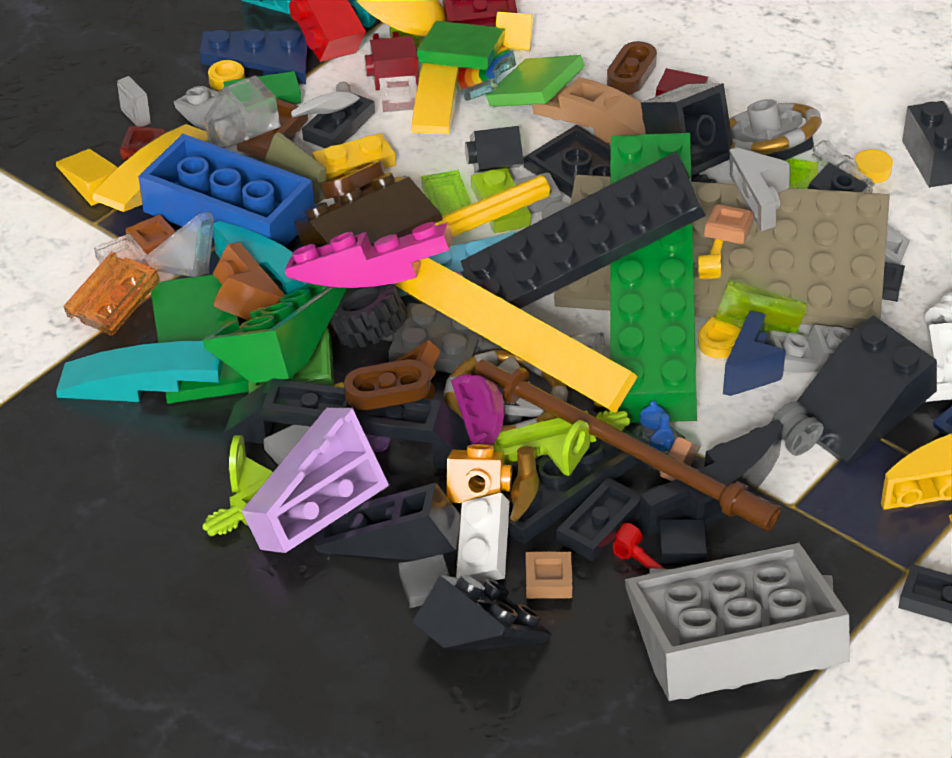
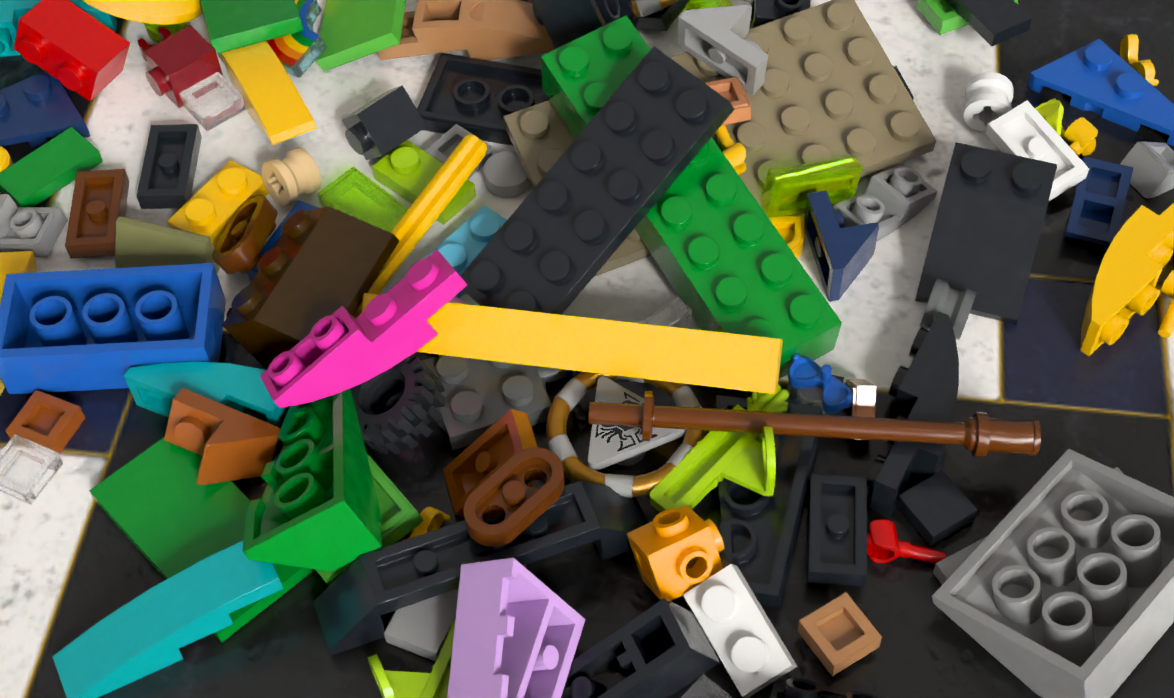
camera: 30 degrees left, 10 degrees up
clear orange plate [63,251,160,336] -> none
clear slope [138,212,214,277] -> none
clear slope [204,75,281,149] -> none
light grey bar [291,82,360,118] -> none
magenta plate [451,374,505,445] -> none
pearl gold bar [510,446,539,522] -> none
none -> tan wheel [261,147,322,207]

